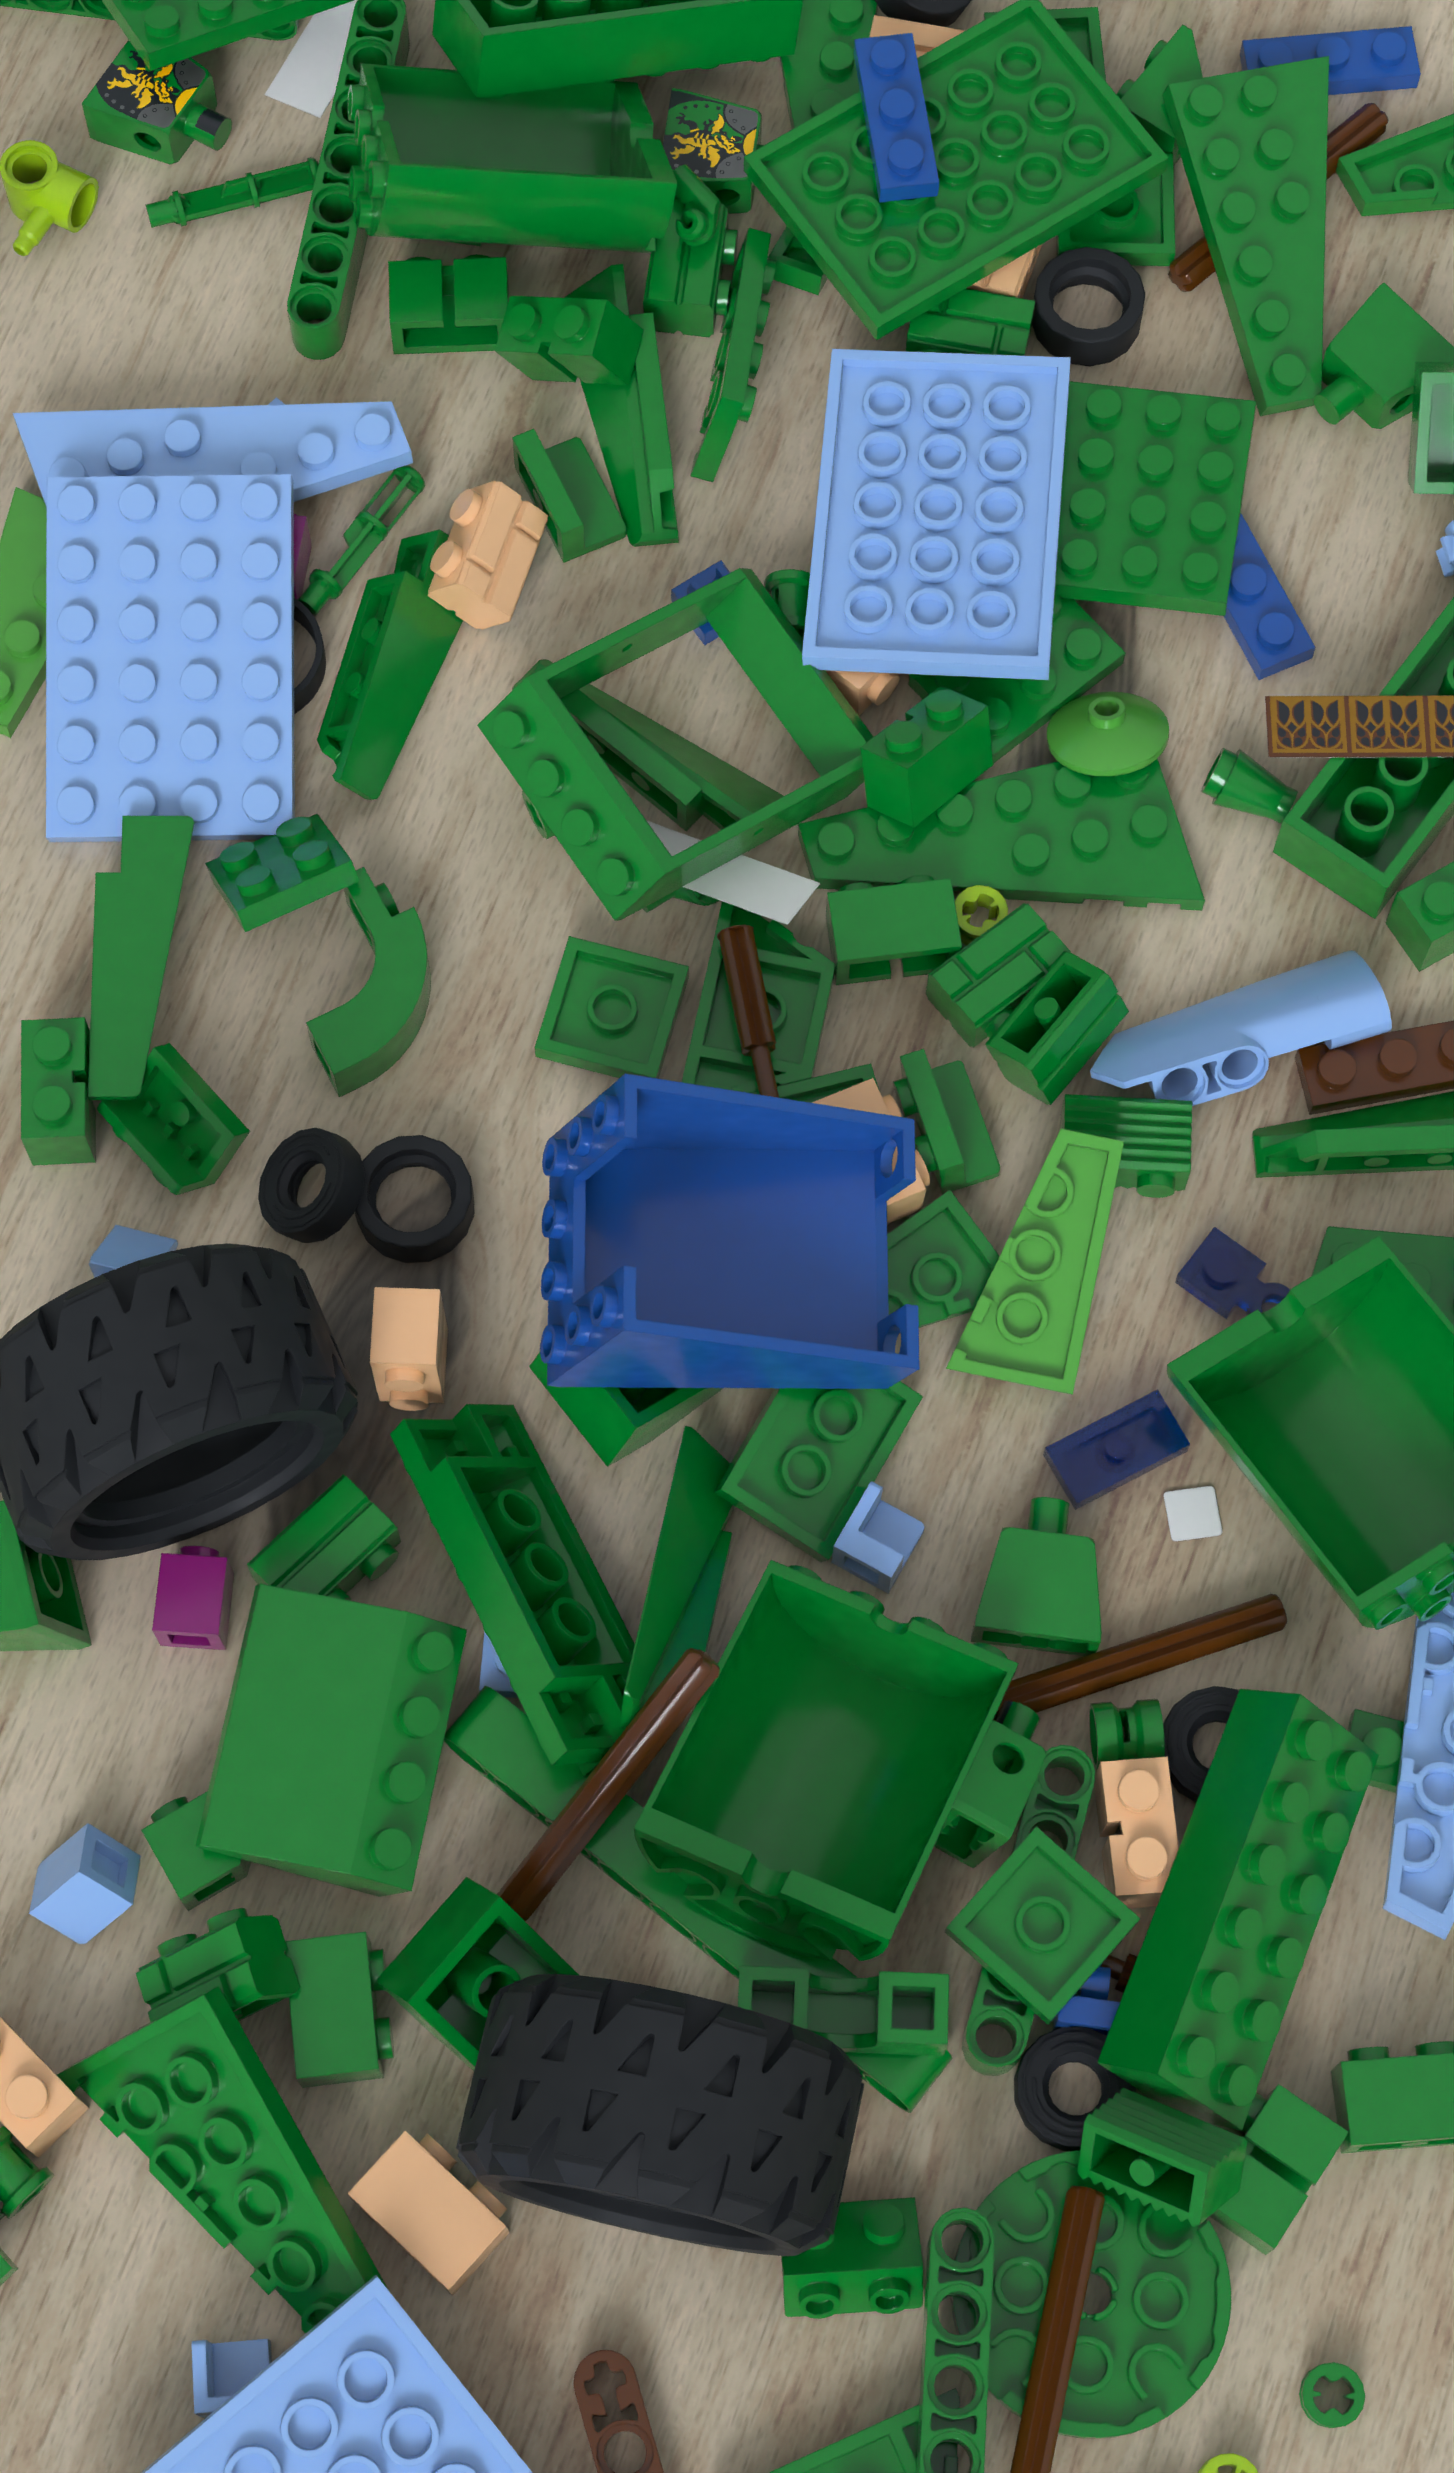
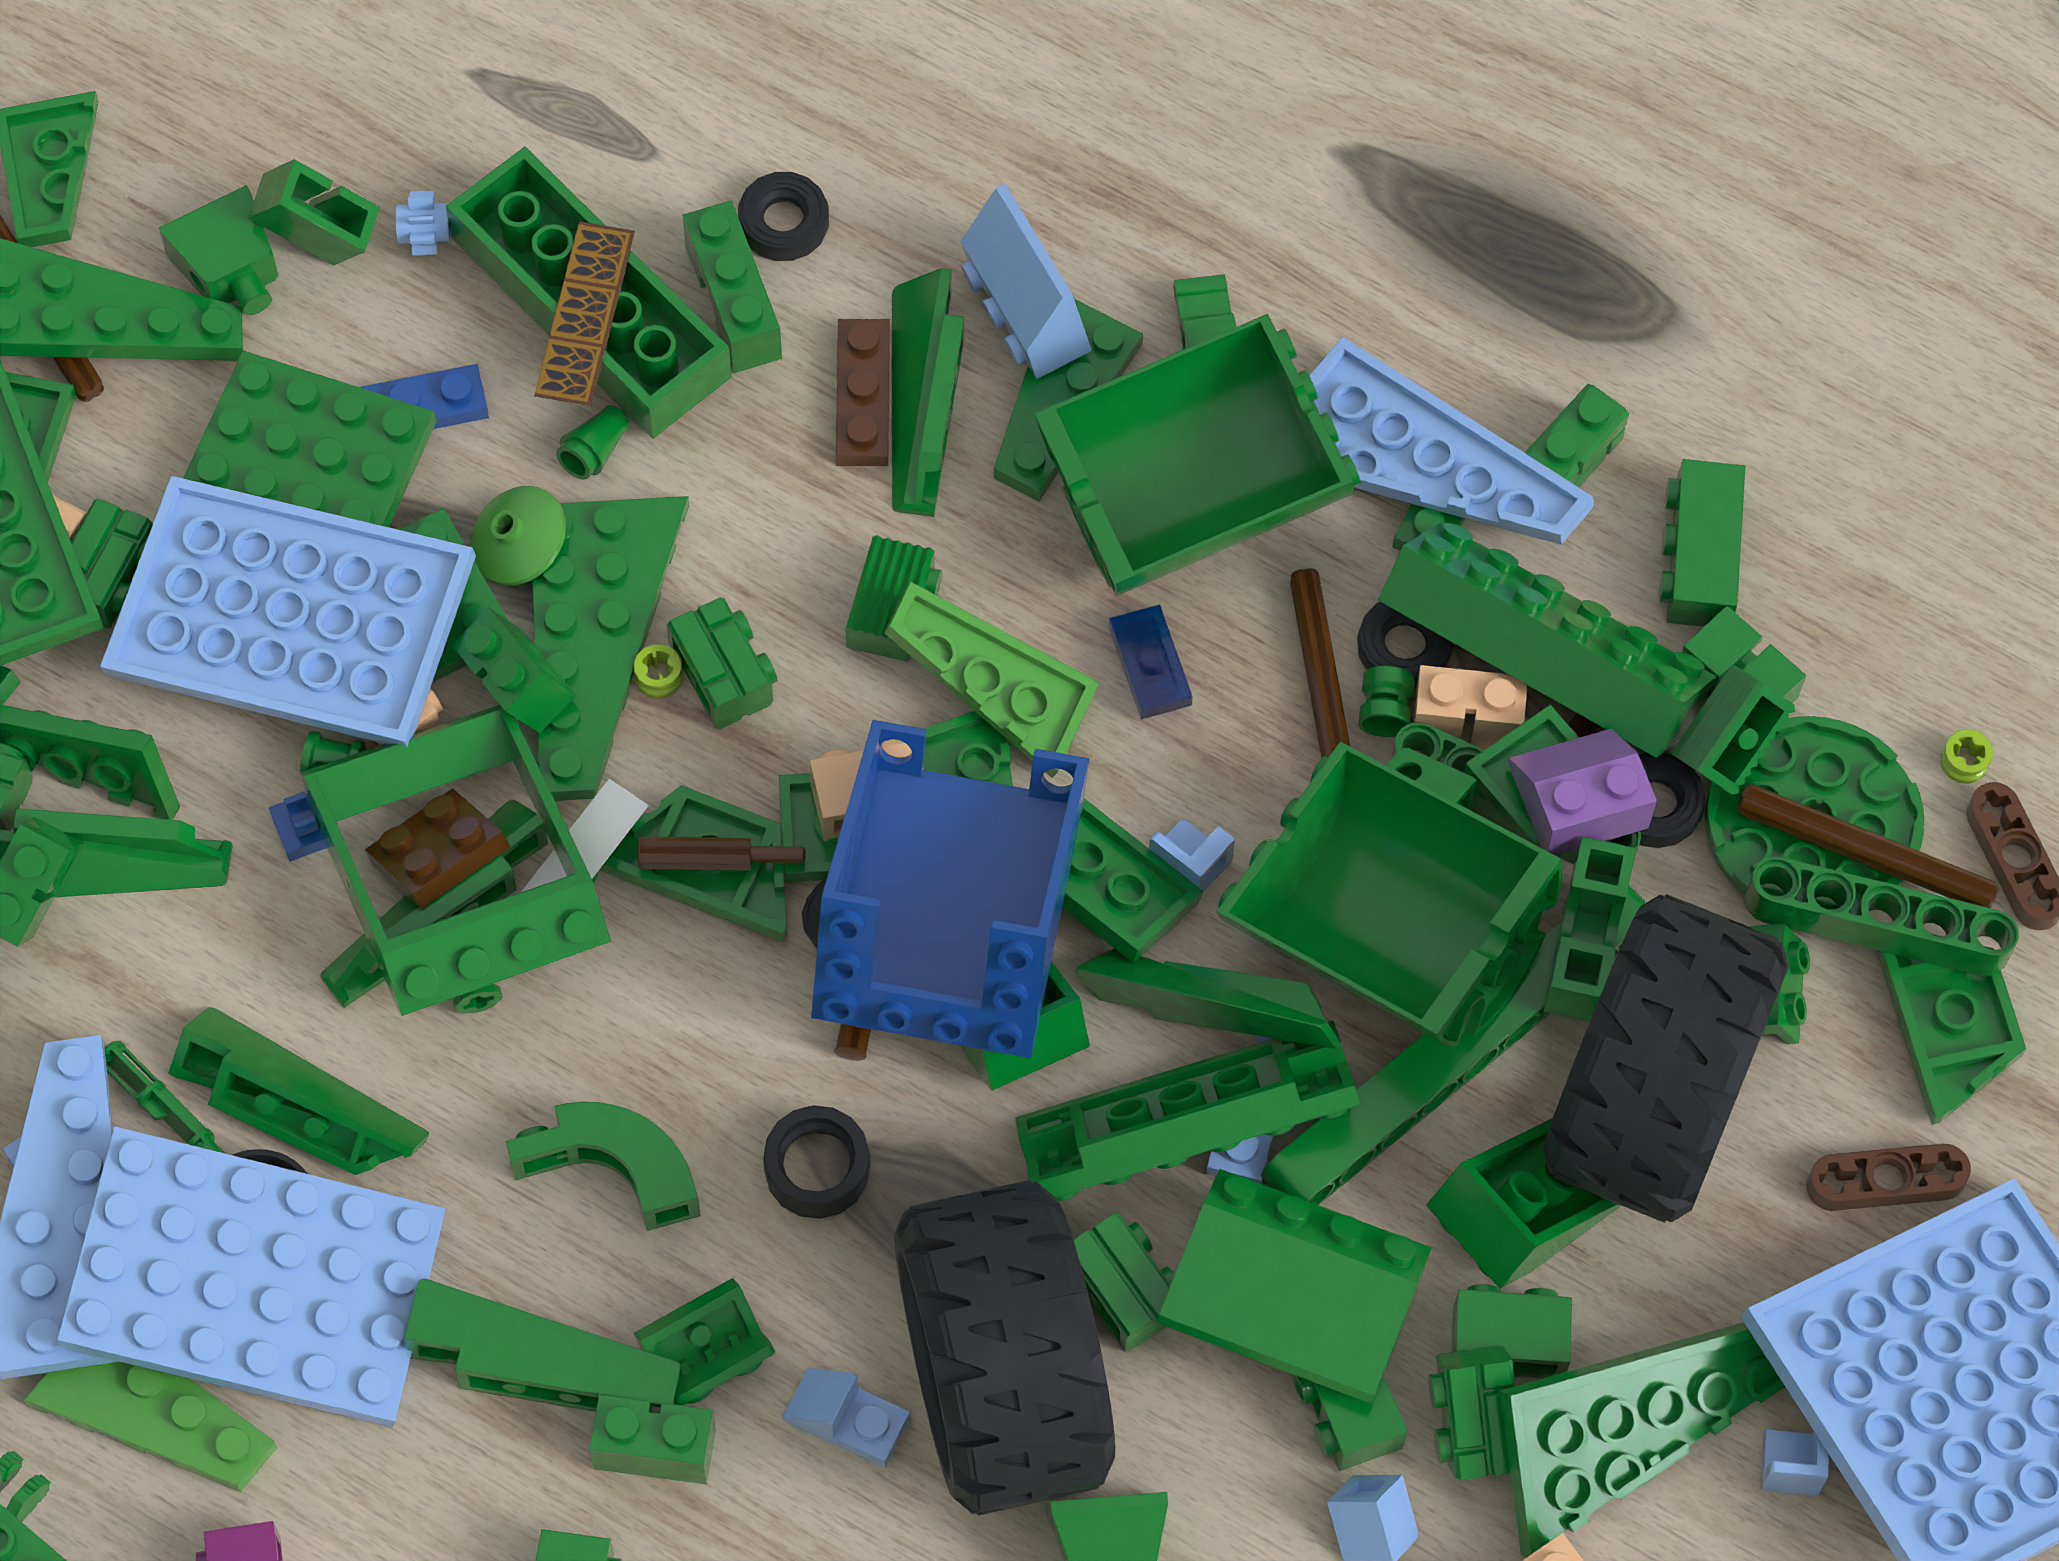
camera: 80 degrees left, 5 degrees down
magenta brick [152,1546,234,1650] -> none
green plate [205,813,360,932] -> none
black tyre [258,1128,365,1243] -> none
light nougat brick [347,2131,509,2296] -> none
light nougat brick [370,1287,448,1411] -> none
light nougat brick [428,481,548,630] -> none
reddish brown axle [497,1648,720,1921] -> none
green panel [512,429,627,563] -> none
green plate [534,936,689,1079] -> none
green piece [826,875,962,985] -> none
green bracket [893,1049,1001,1195] -> none
green torso [971,1497,1102,1656] -> none
green brick [985,951,1129,1105] -> none
black tyre [1032,247,1145,367] -> none
light blue panel [1090,950,1392,1106] -> none
white sticker [1164,1486,1222,1541] -> none
clear blue plate [1175,1227,1290,1319] -> none
green bush [1299,2362,1365,2428] -> none
none -> reddish brown plate [364,788,510,909]
none -> medium lavender slope [1508,729,1657,855]

